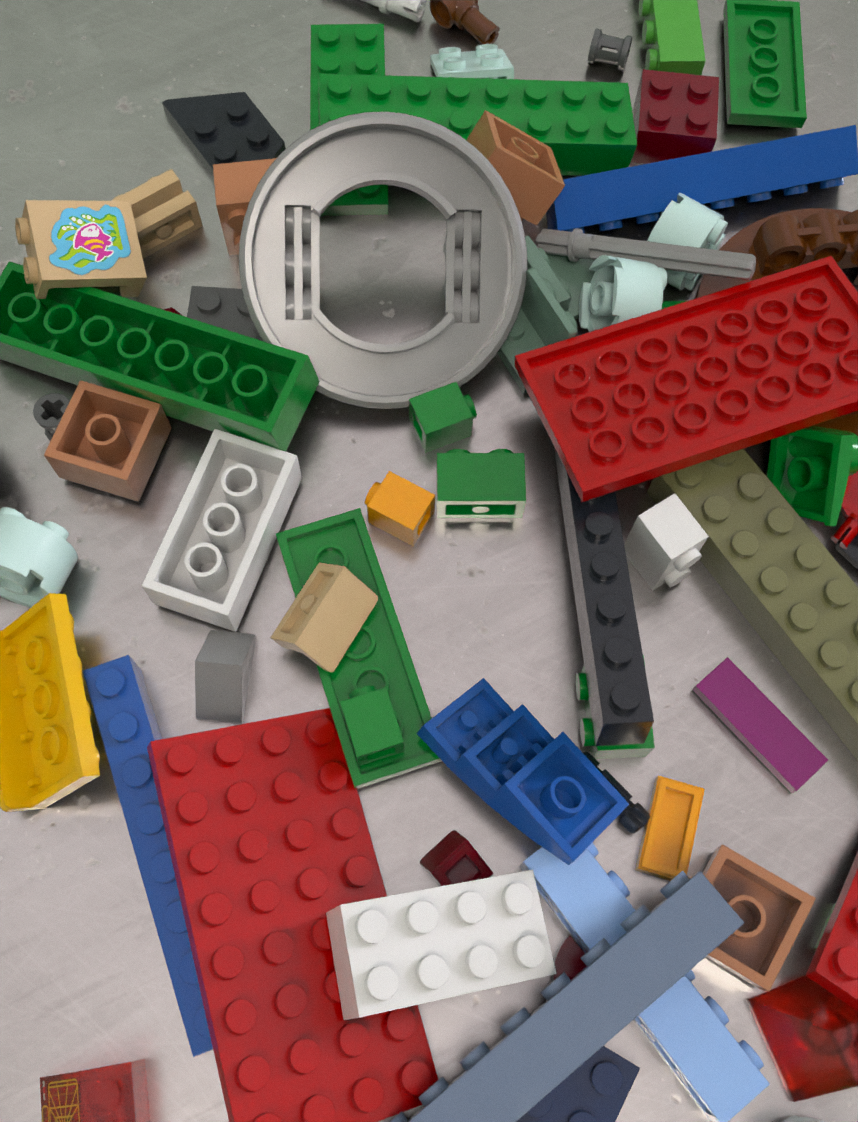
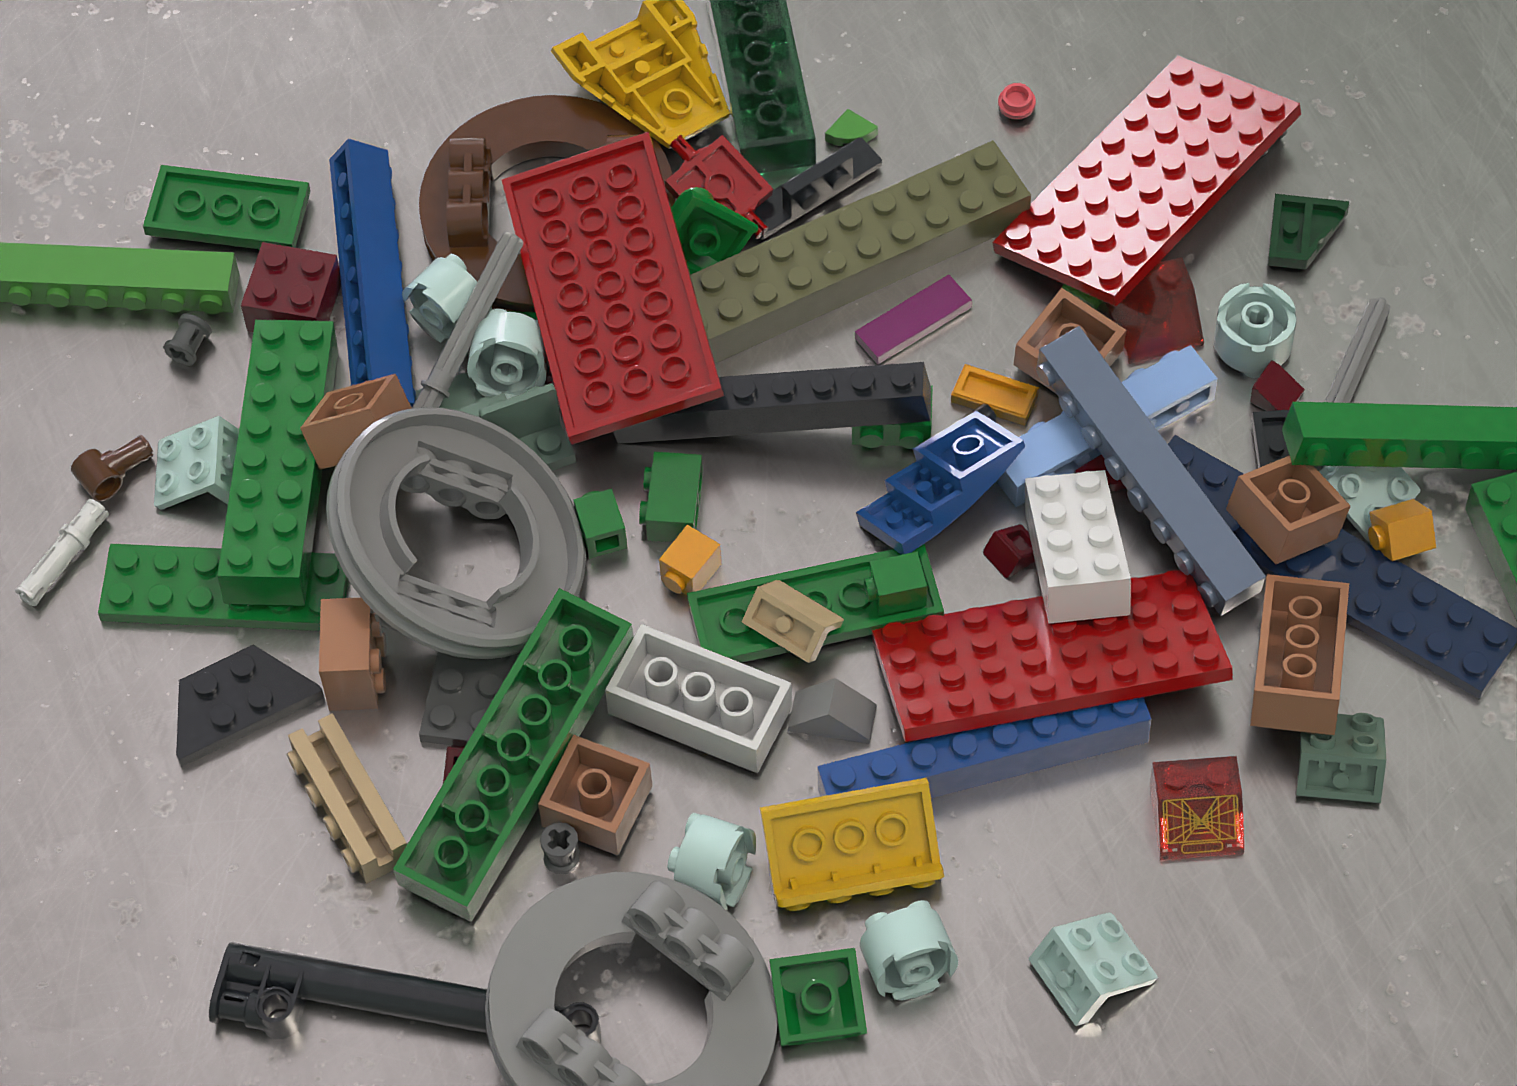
camera: 80 degrees left, 10 degrees down
panel [15,200,147,299] -> none
white brick [624,493,709,590] -> none

